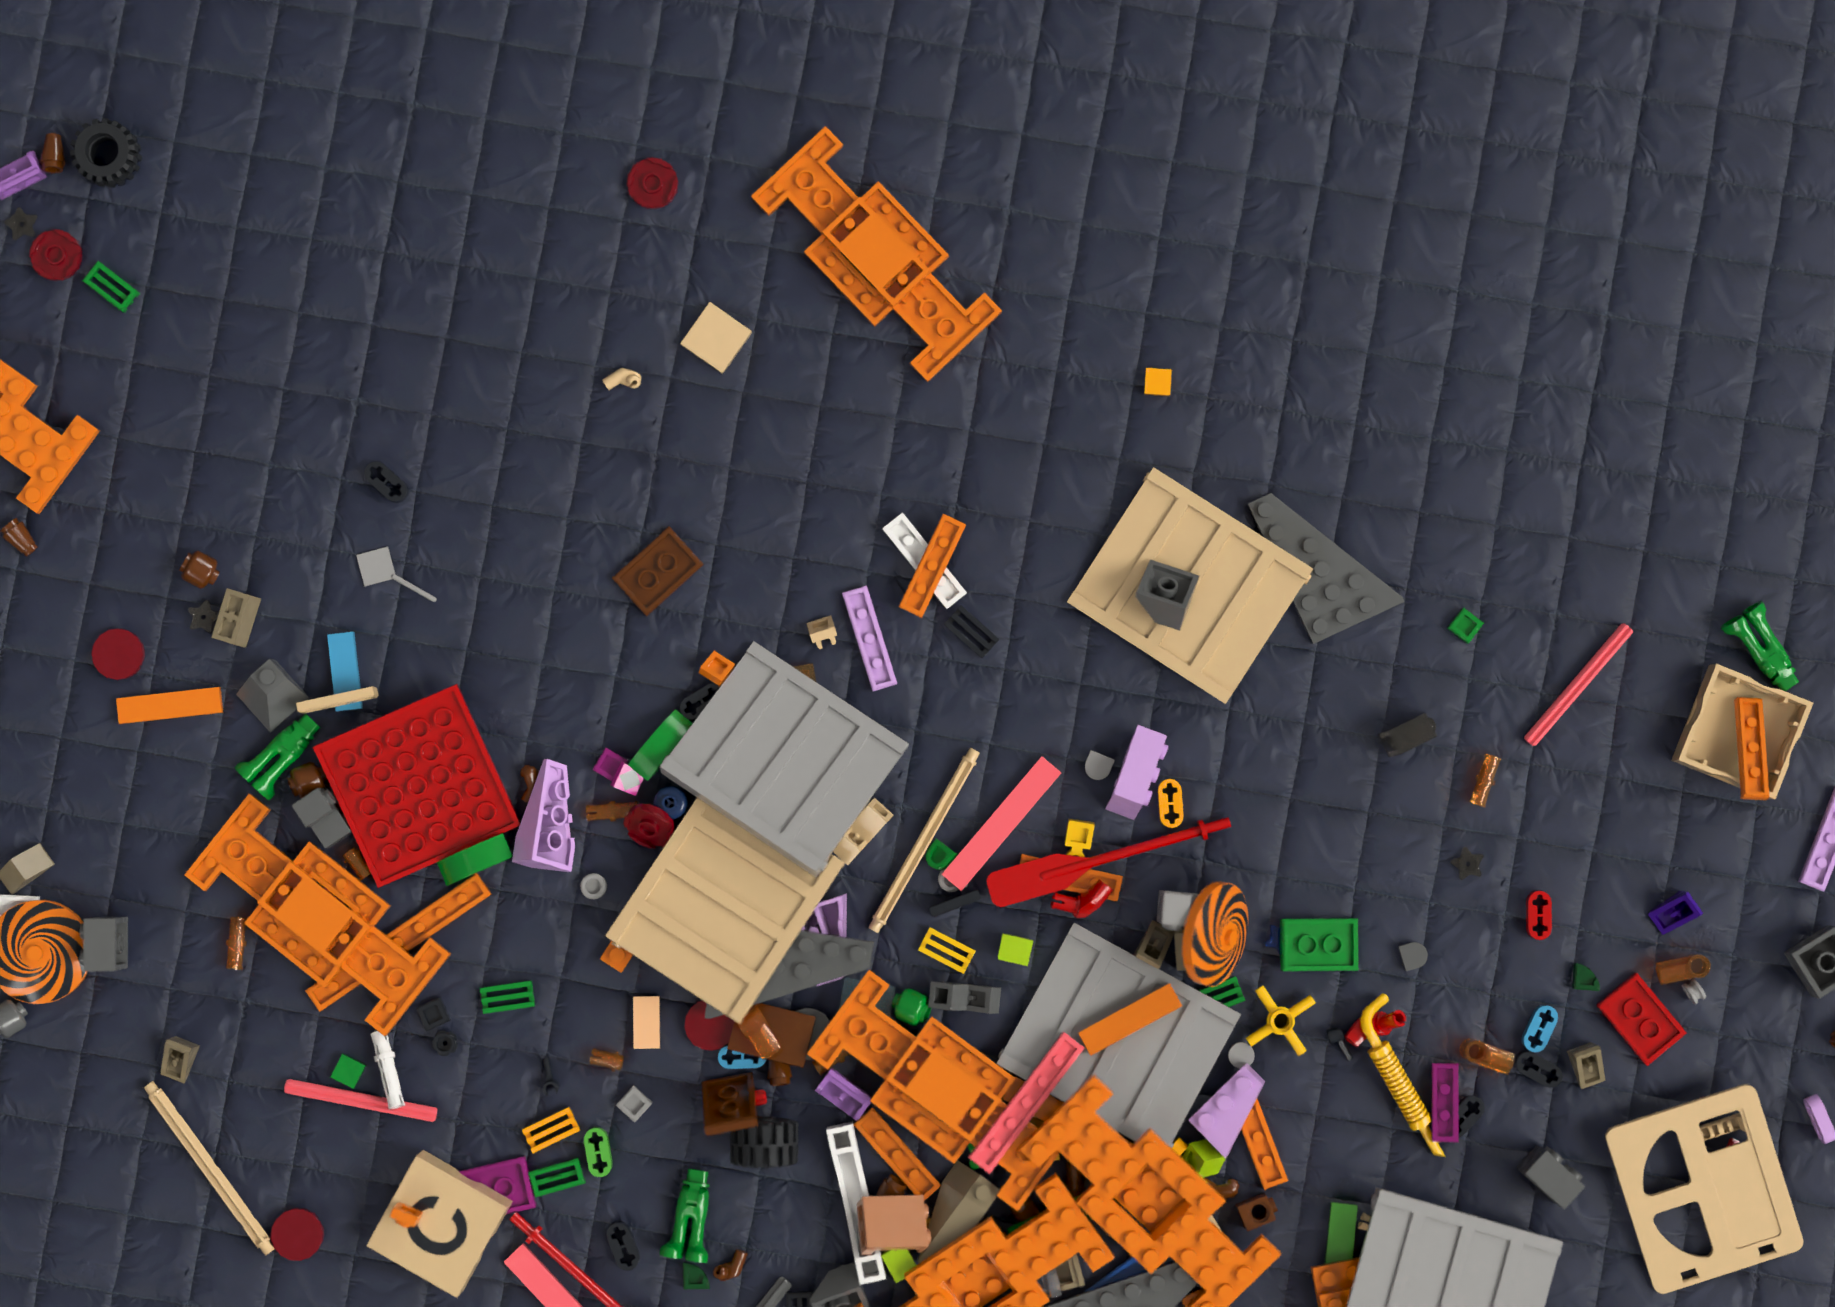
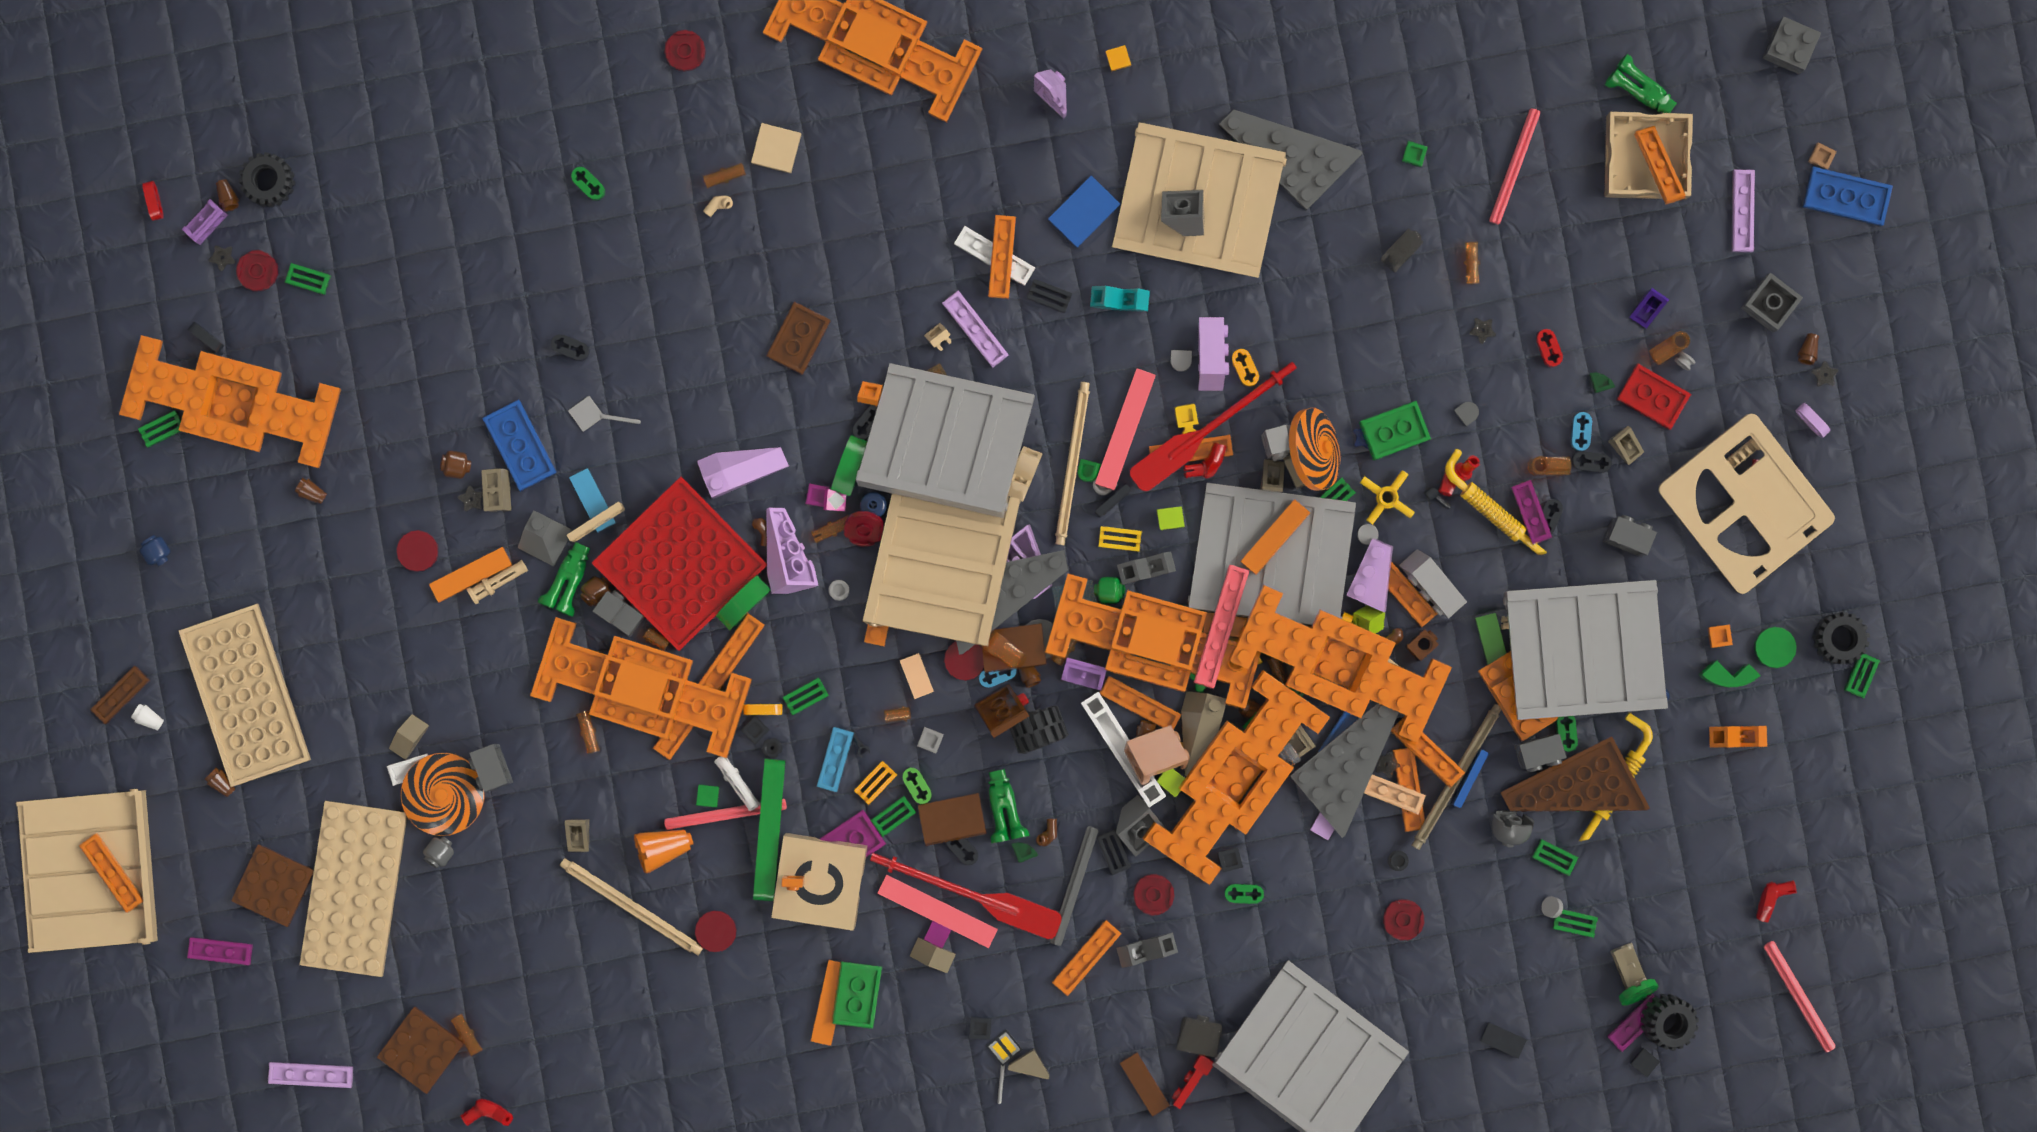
camera: 25 degrees left, 0 degrees up
none -> tan pin [467,560,528,604]
none -> blue tile [482,400,557,492]
none -> green beam [571,167,605,201]
none -> orange cone [634,830,693,874]
none -> lavender wedge [697,447,789,499]
none -> clear orange pin [703,162,746,189]
none -> light orange beam [743,704,782,715]
none -> green beam [753,759,785,901]
none -> dark azure tile [817,727,854,792]
none -> reddish brown tile [918,793,986,846]
none -> lavender wedge [1034,69,1067,119]
none -> blue tile [1048,176,1120,248]
none -> teal brick [1090,286,1150,311]
none -> light grey wedge [1399,549,1467,618]

